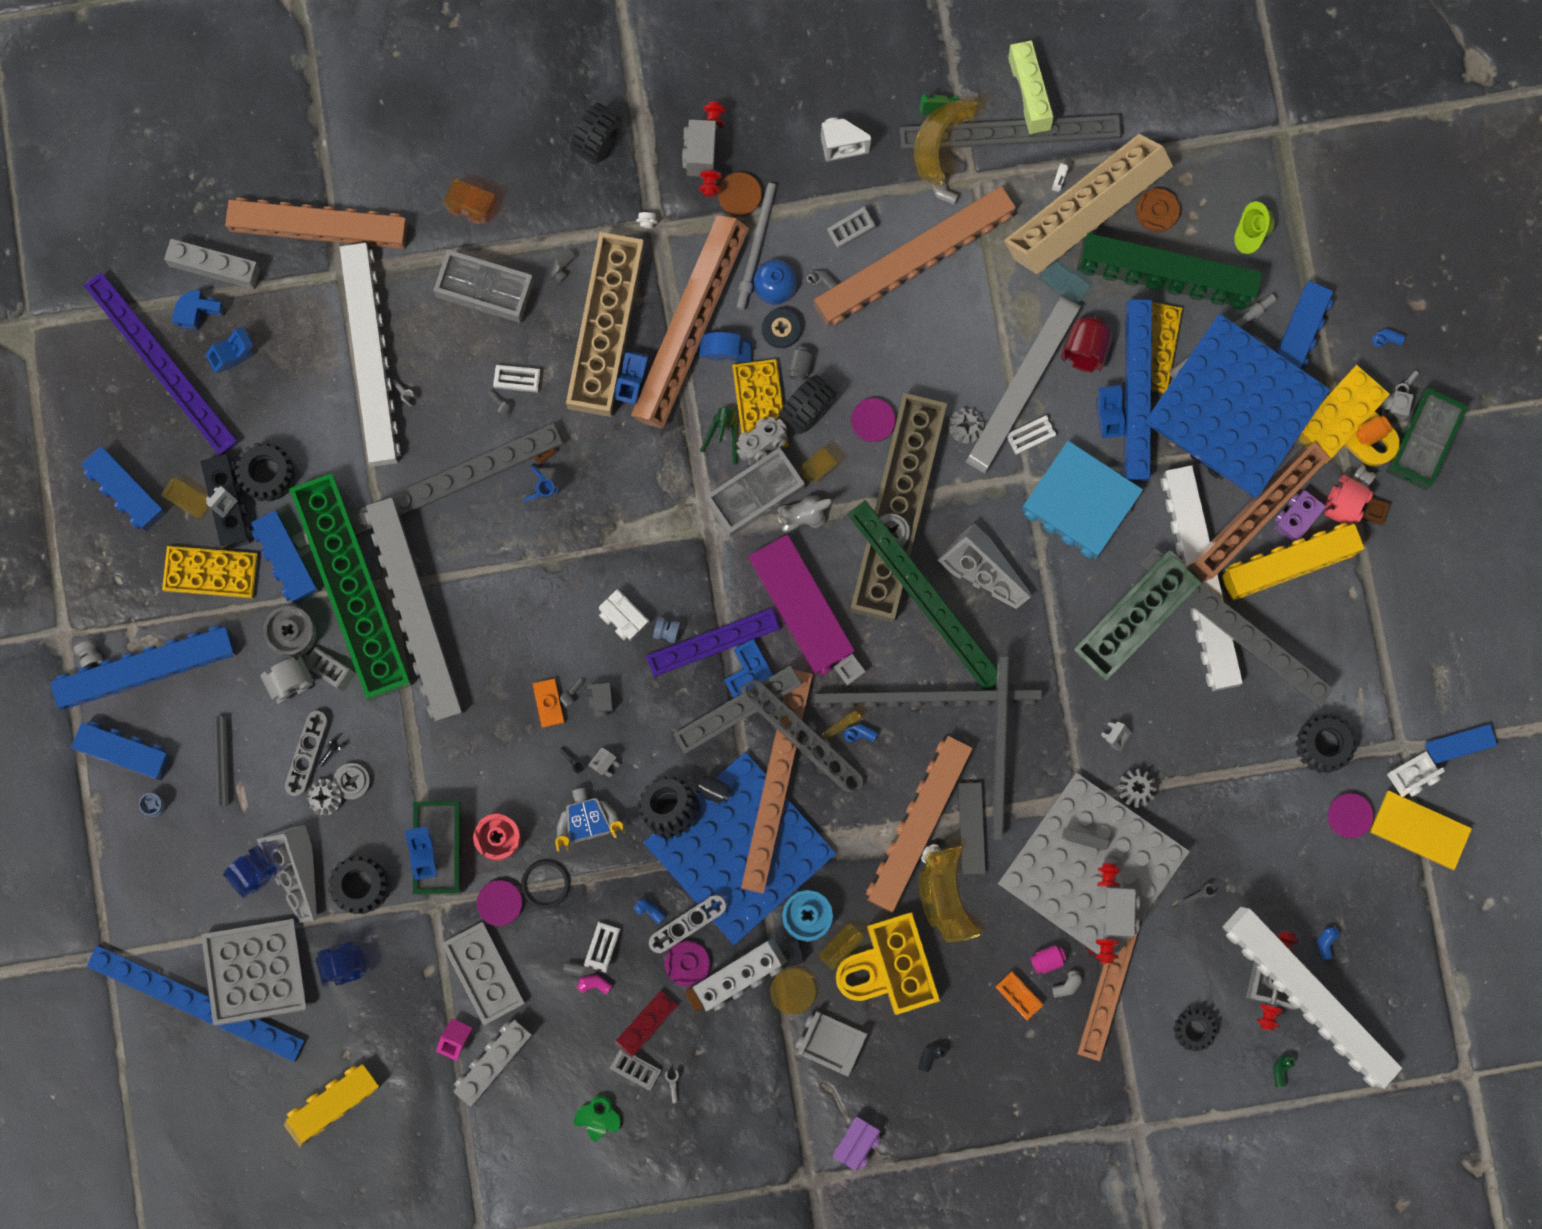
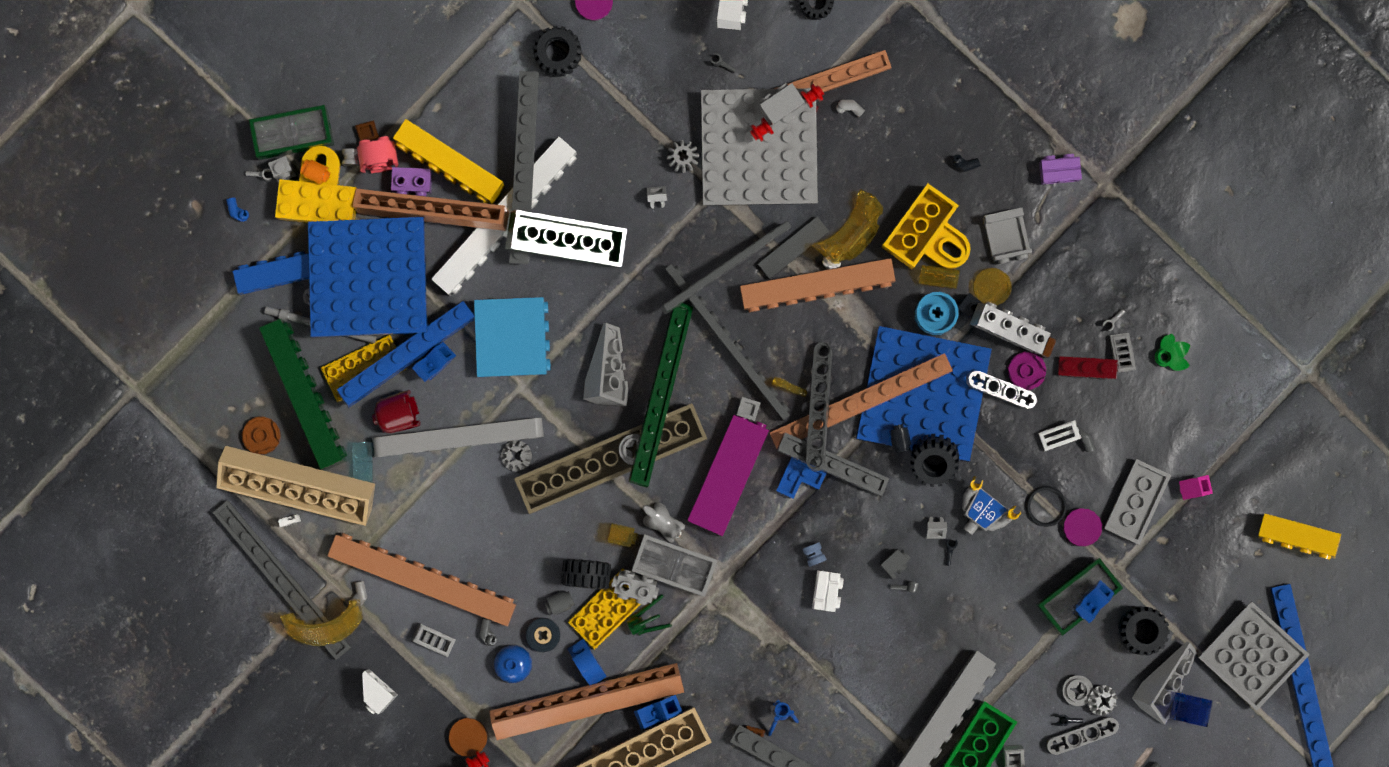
camera: 125 degrees left, 5 degrees up
clear blue brick [315,942,368,987] -> none
light grey brick [453,1020,533,1107] -> none
coral brick [473,814,522,861] -> none
orange plate [532,679,564,728] -> none
dark pink arm [577,974,613,995] -> none
blue arm [634,899,666,924] -> none
dark purple tile [646,608,780,677] -> none
light grey bar [736,183,776,310] -> none
blue arm [844,723,879,742] -> none
magenta tile [851,398,895,443] -> none
green tile [919,94,960,116] -> none
orange plate [995,971,1043,1021] -> none
white tile [1006,415,1056,455] -> none
yellowish green arch [1008,41,1053,134] -> none
dark pink brick [1030,945,1066,974] -> none
dark grey tile [1062,828,1109,851] -> none
lime piece [1235,201,1275,254] -> none

